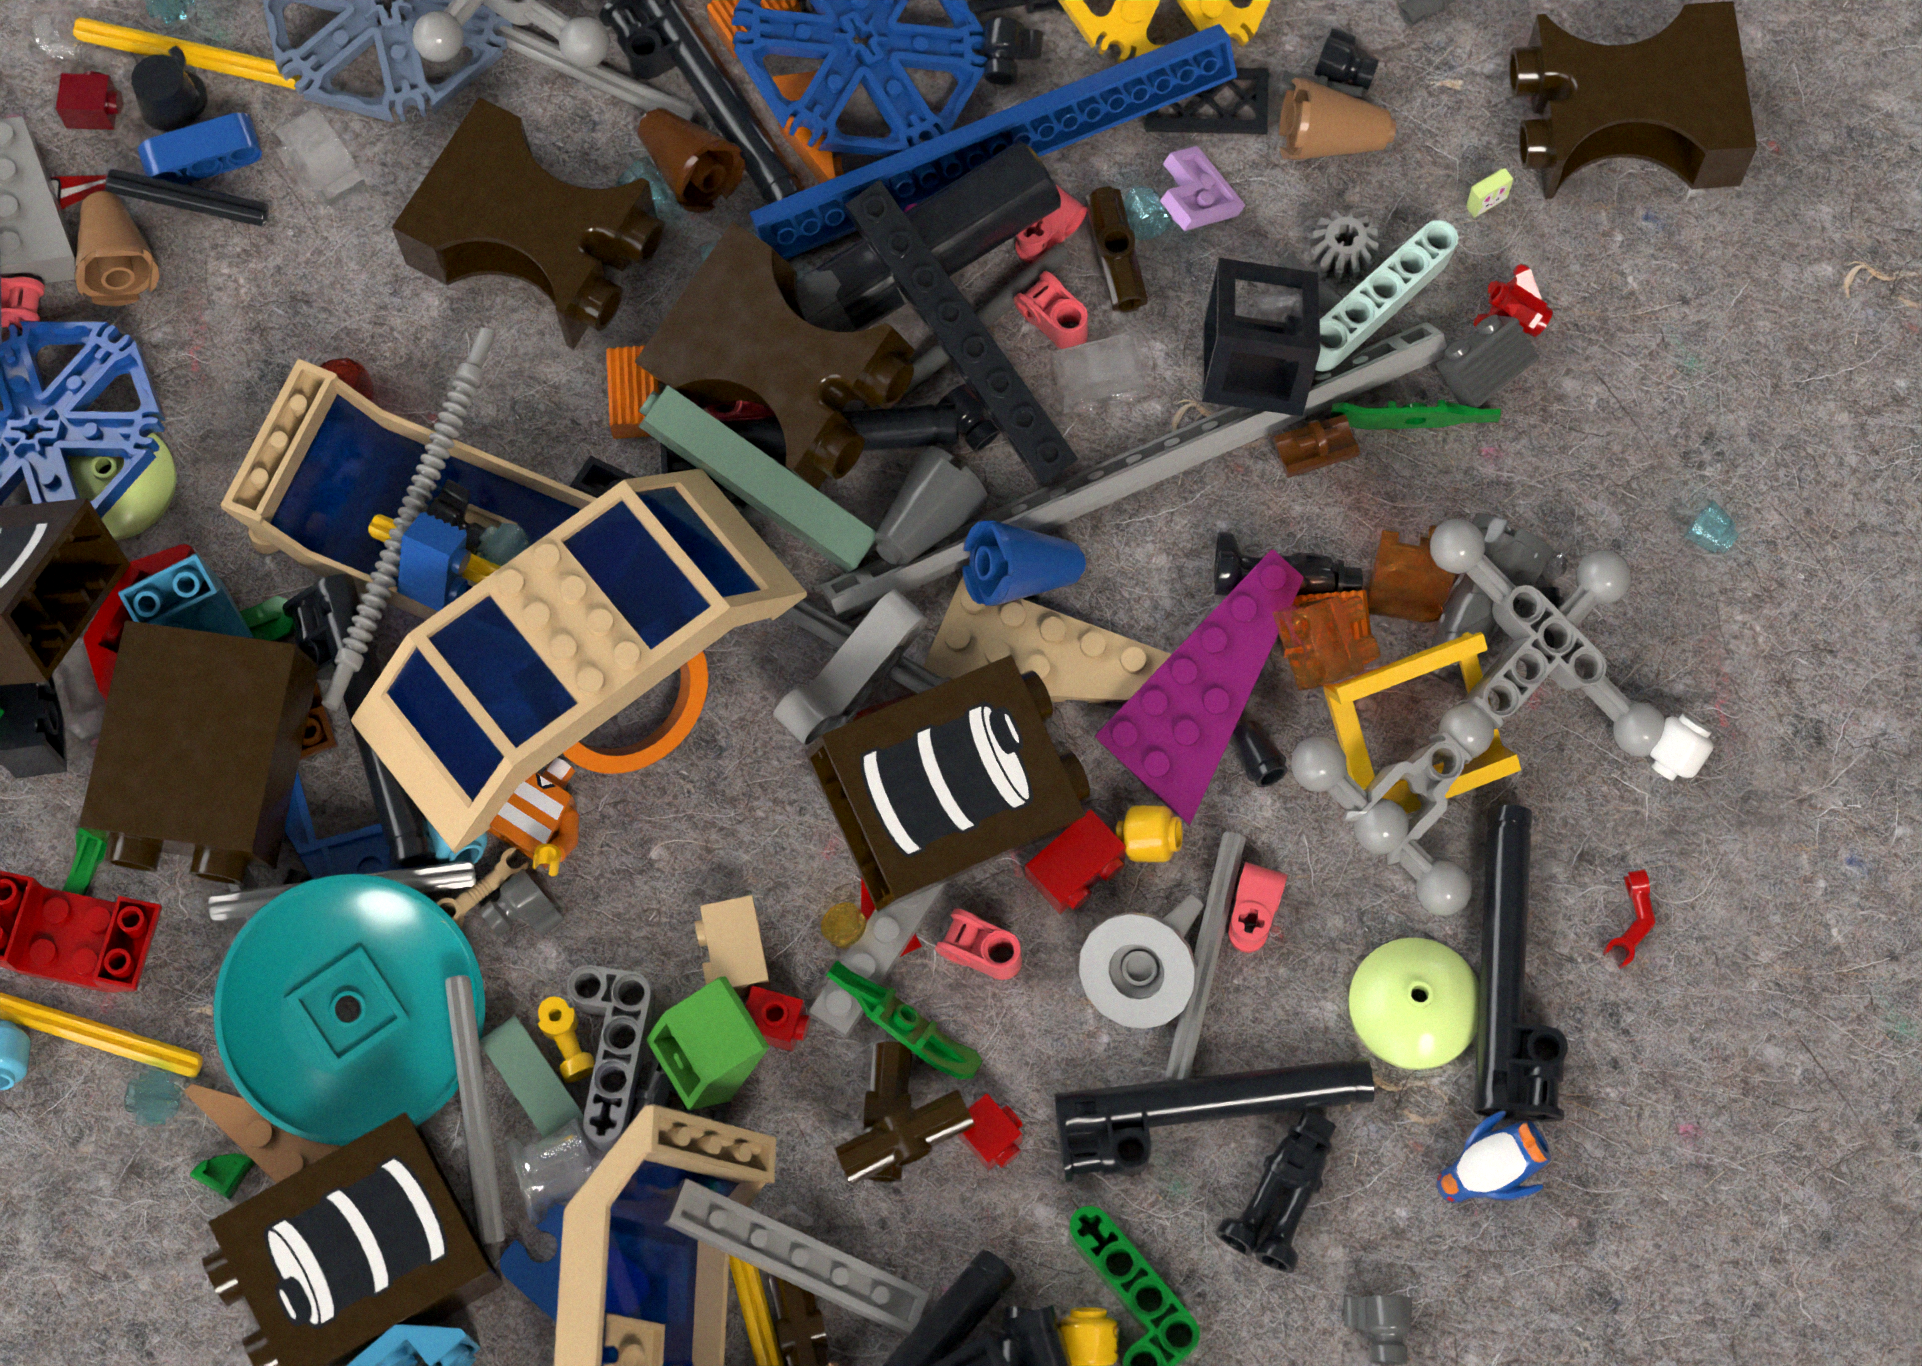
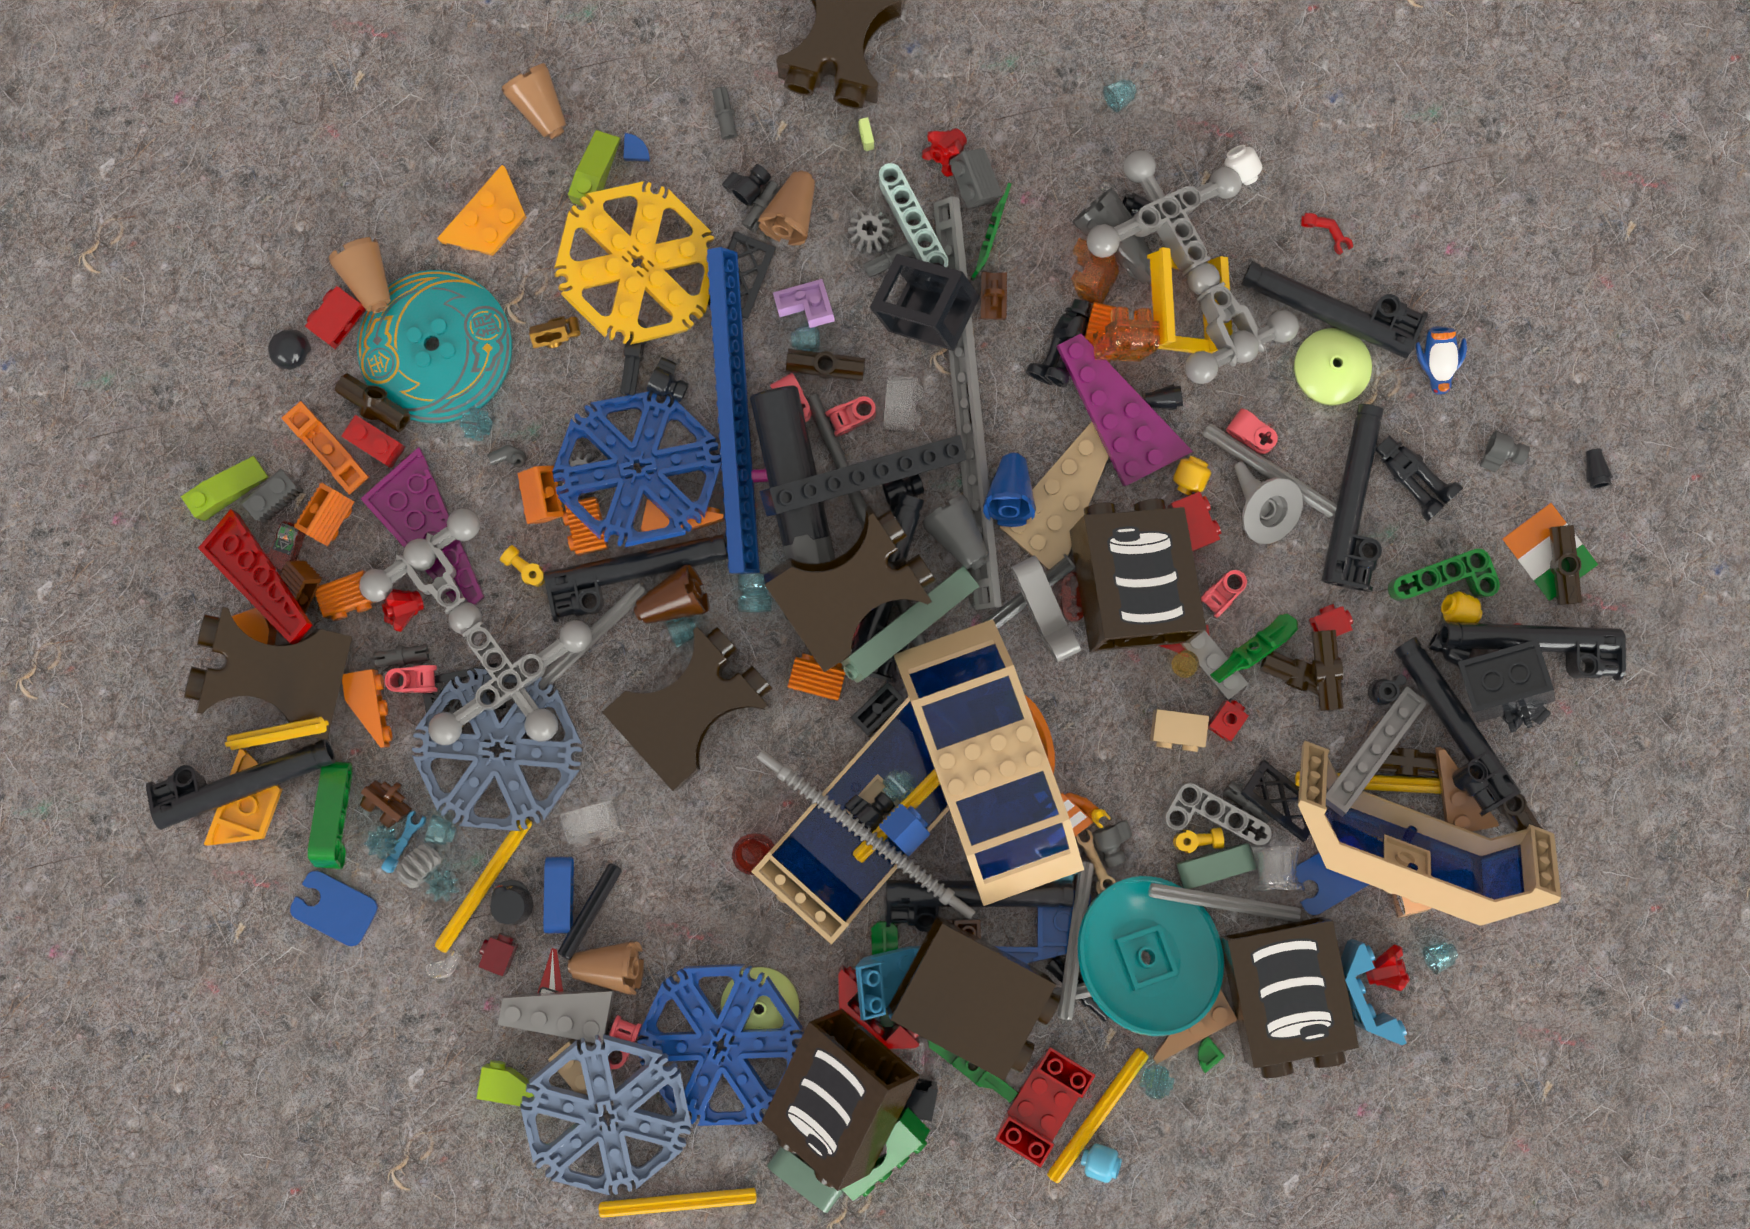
camera: 75 degrees left, 15 degrees up
bright green slope [646,976,770,1111] -> none
none -> black piece [1368,675,1407,705]

